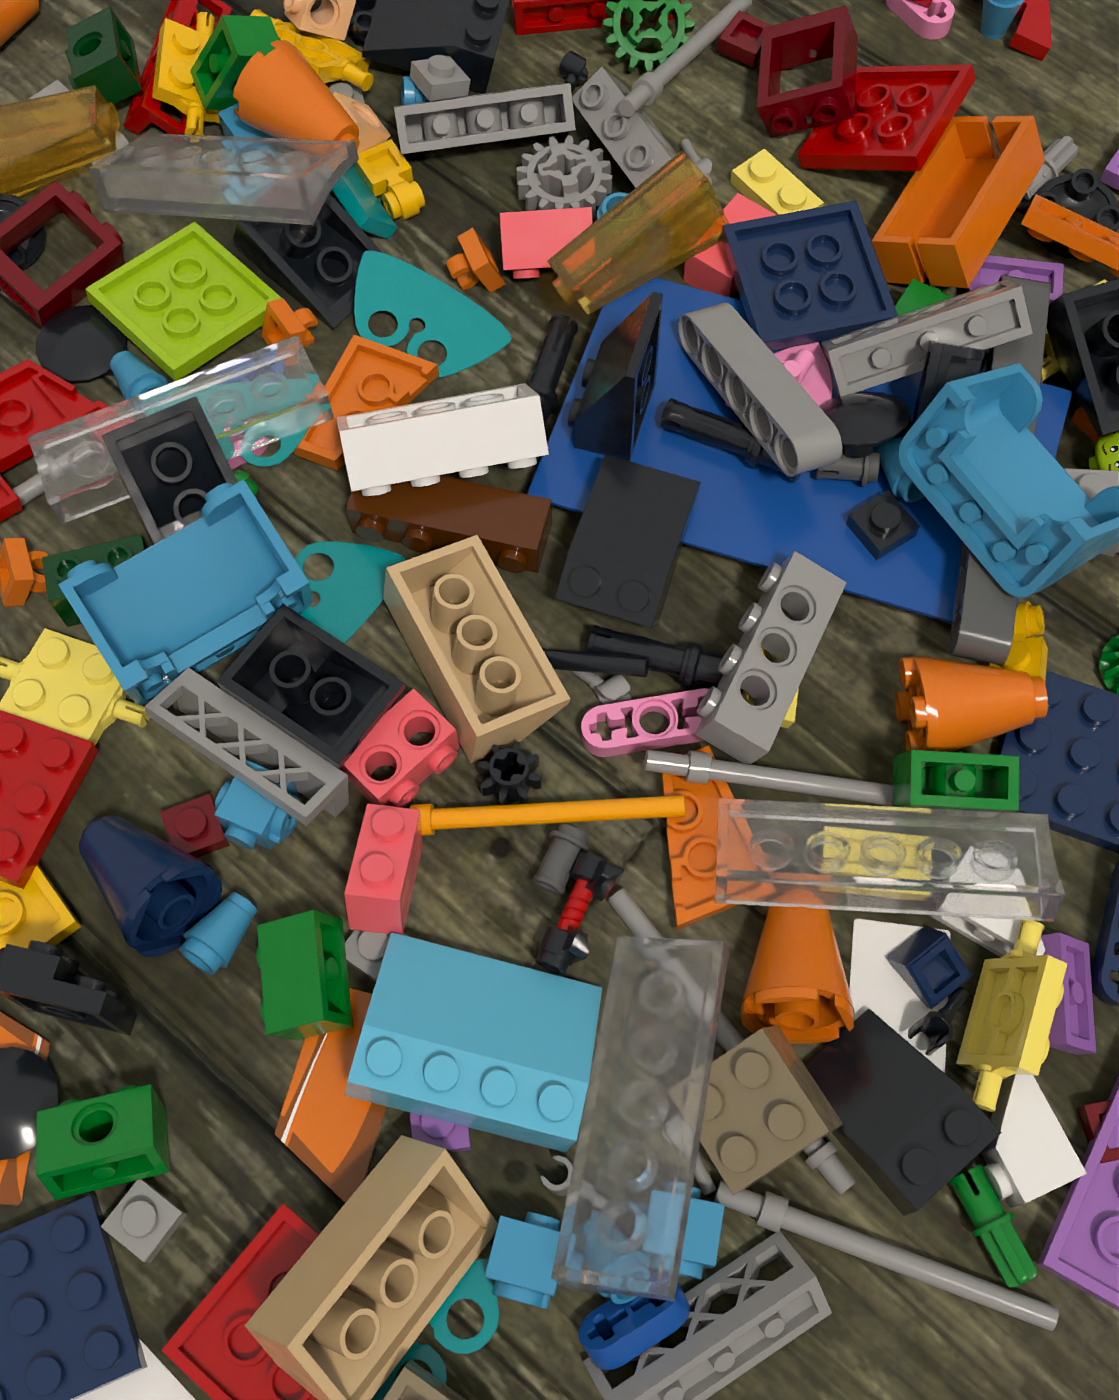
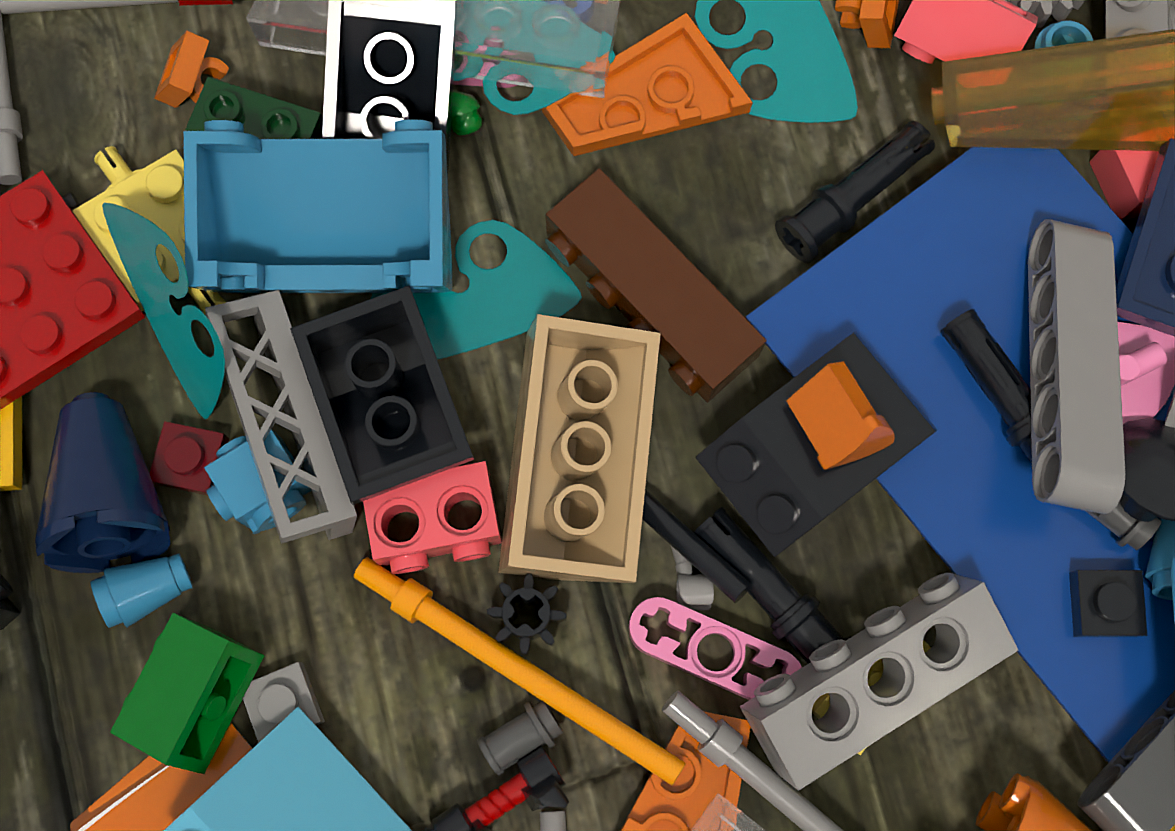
camera: 30 degrees right, 10 degrees up
white slope [336,383,549,496] -> none
coral brick [344,804,423,935] -> none
black slope [568,292,663,461] -> none
none -> teal piece [102,202,225,419]
none -> orange tile [786,361,895,470]

